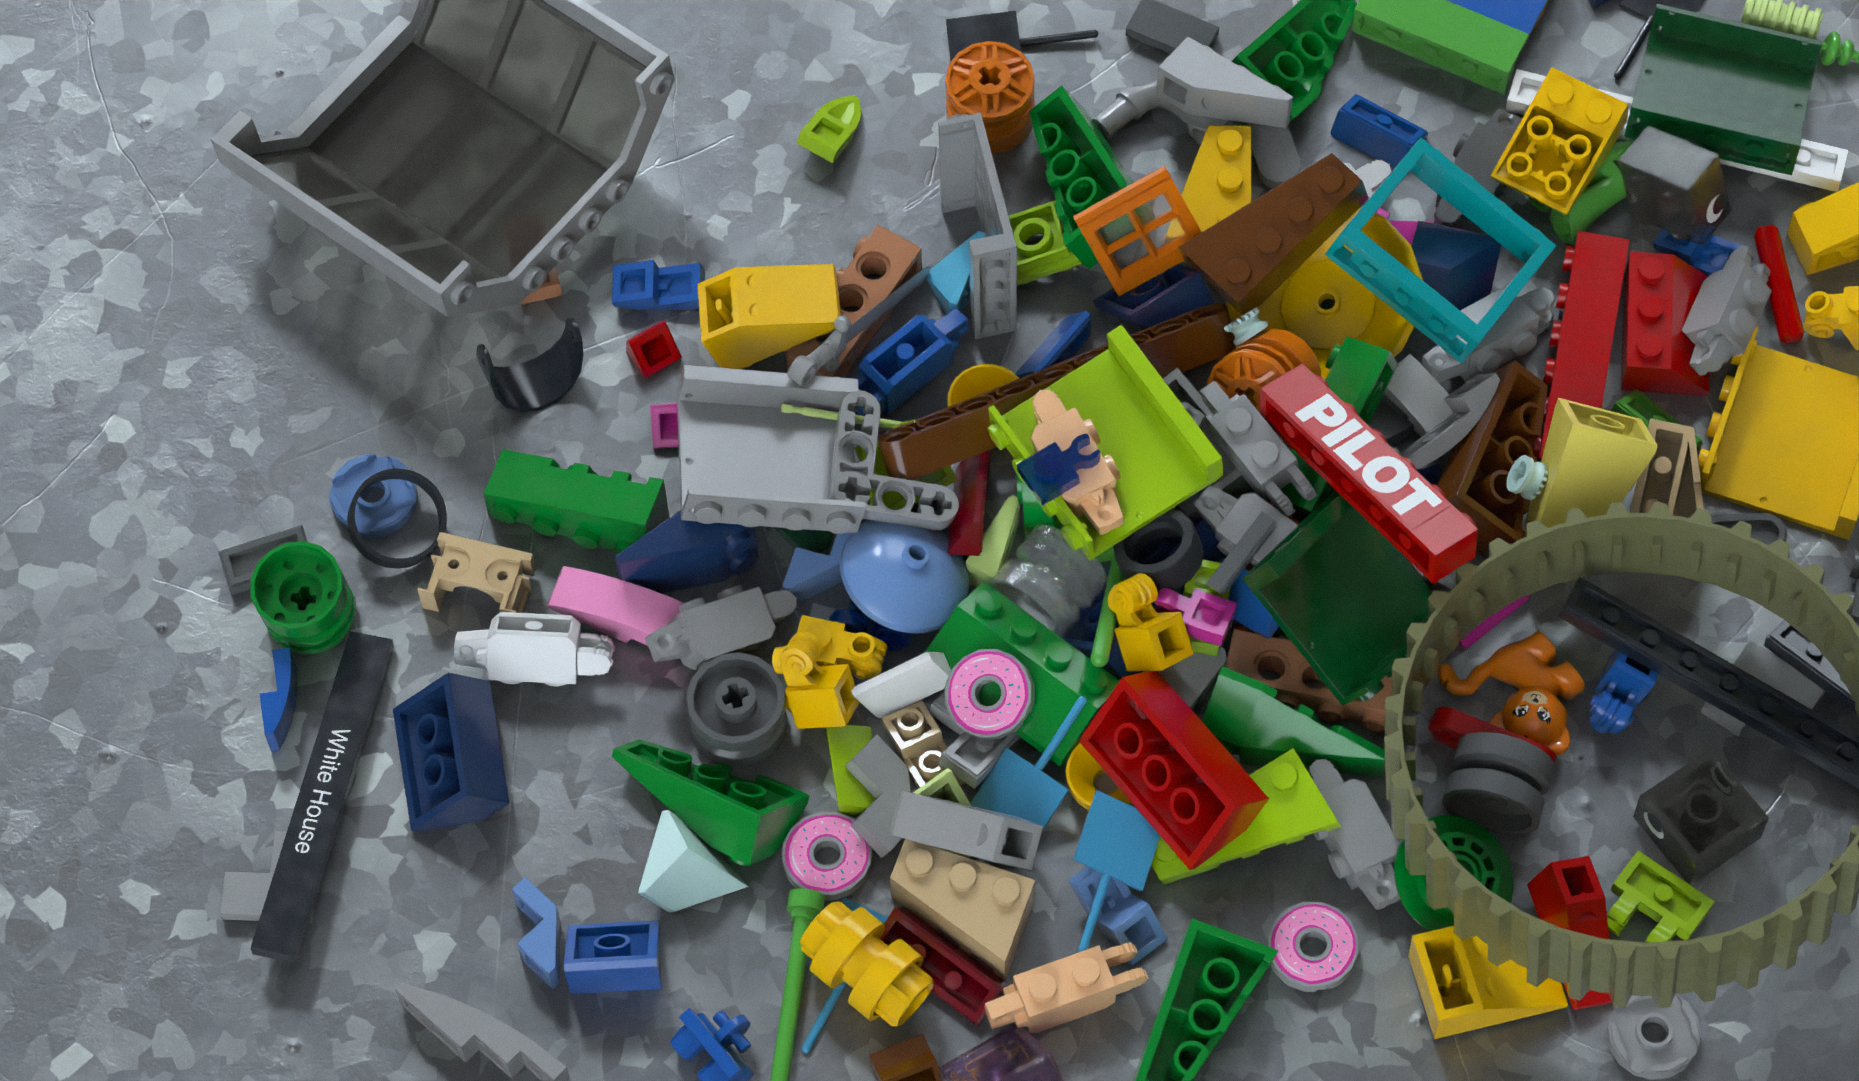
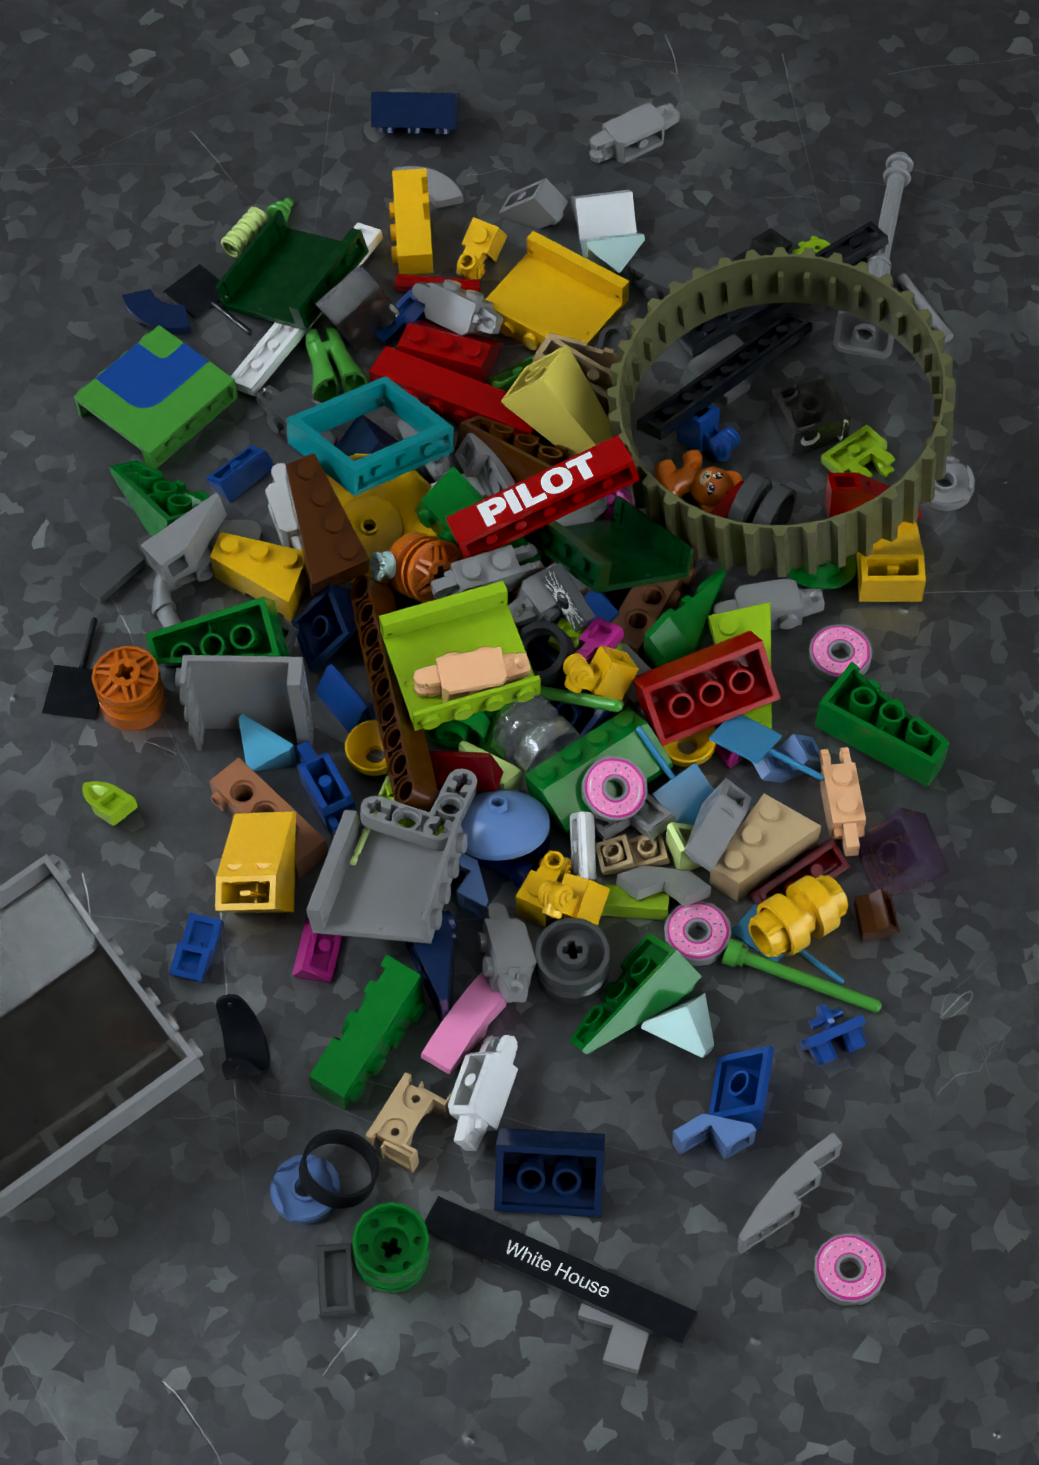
camera: 75 degrees left, 5 degrees down
blue slope [259,647,297,752] -> none
red slope [626,320,682,378] -> none
light grey sword [787,266,930,386] -> none
clear blue plate [1017,434,1101,506] -> none
orange piece [1073,165,1202,296] -> none
yellow slope [1490,67,1628,215] -> none
light aqua bush [1507,455,1548,500] -> none

